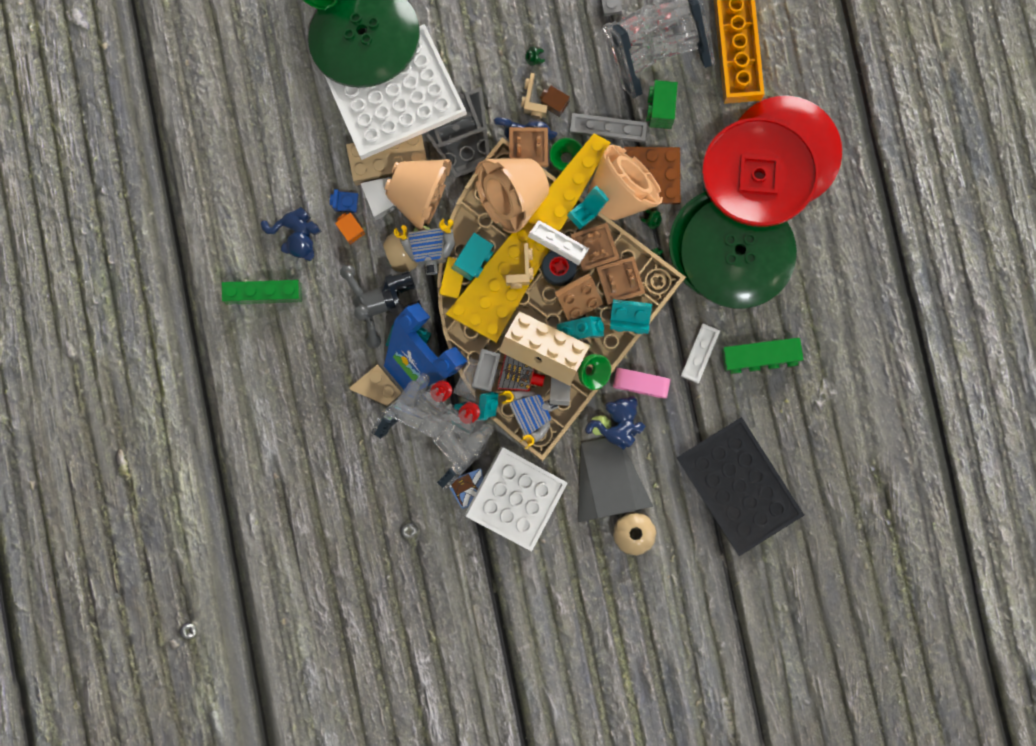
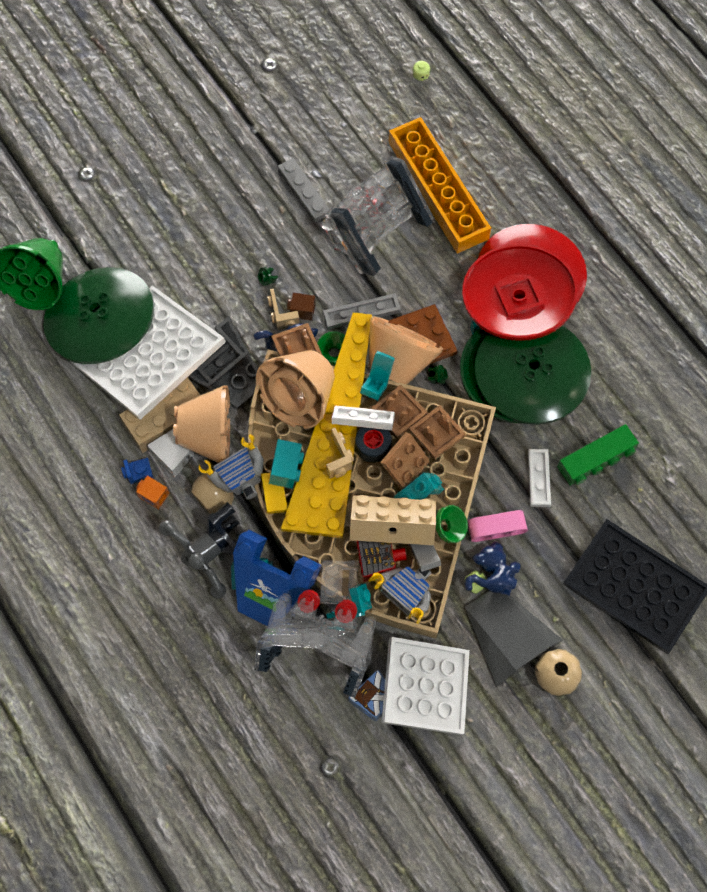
camera: 25 degrees left, 15 degrees down
green brick [222,280,302,305] -> none
dark blue animal [260,207,322,261] -> none
tan wing [350,364,402,406] -> none
light grey tile [472,349,501,392] -> none
teal bracket [610,299,652,334] -> none
green brick [646,80,678,129] -> none

